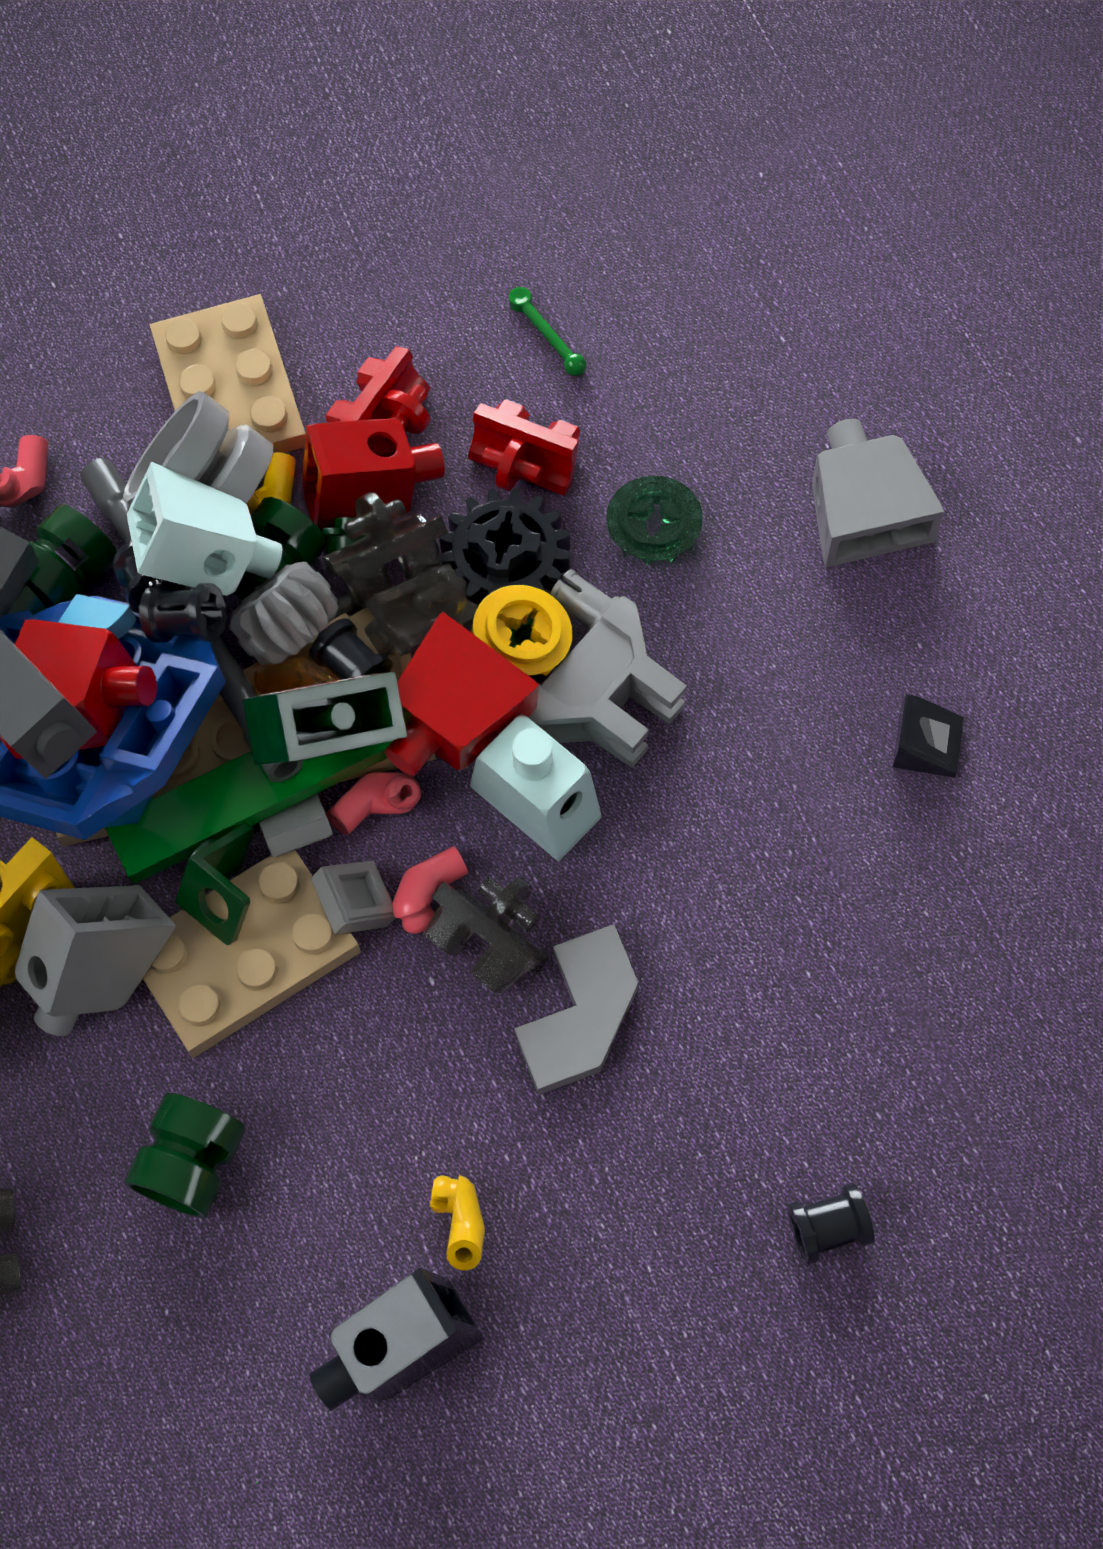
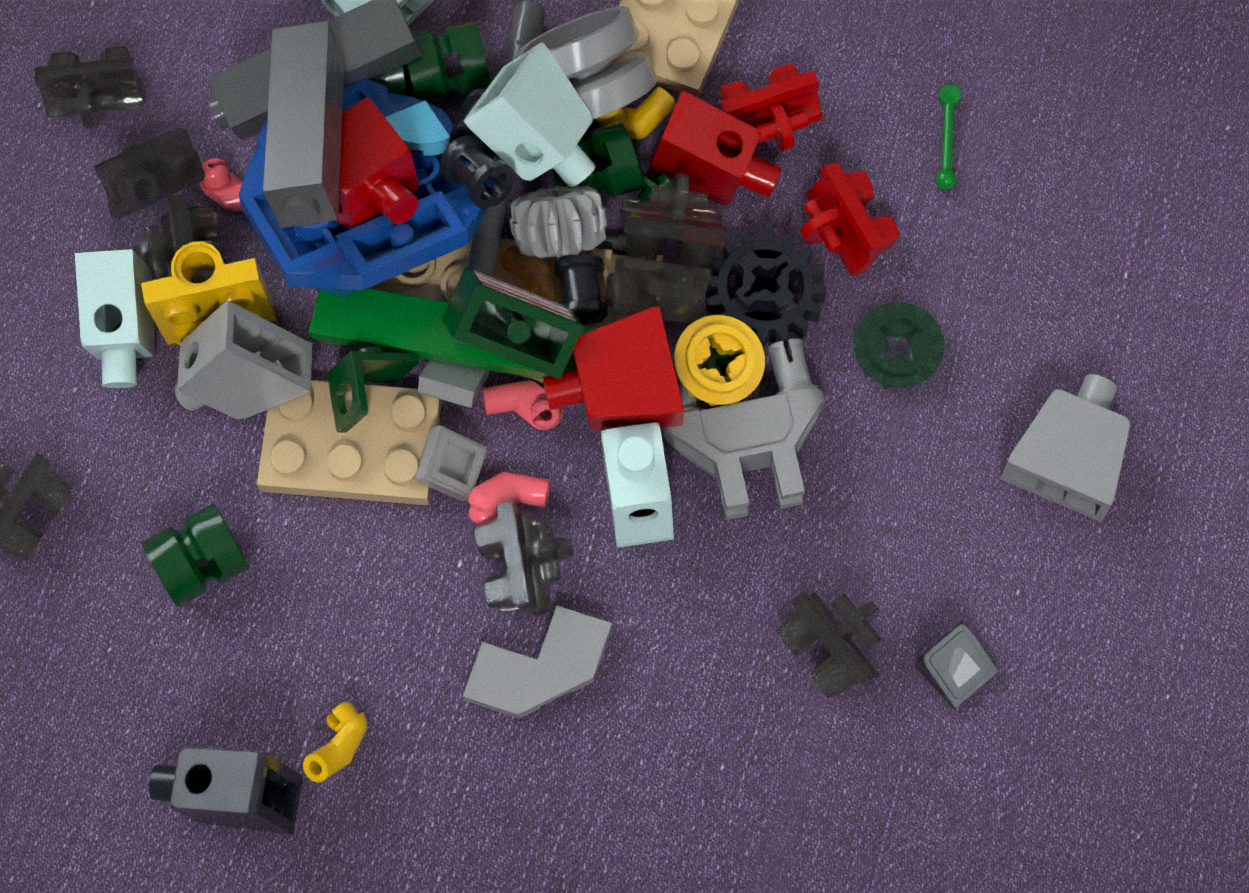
camera: 40 degrees right, 5 degrees up
none -> clear smoke hips [776,591,882,698]

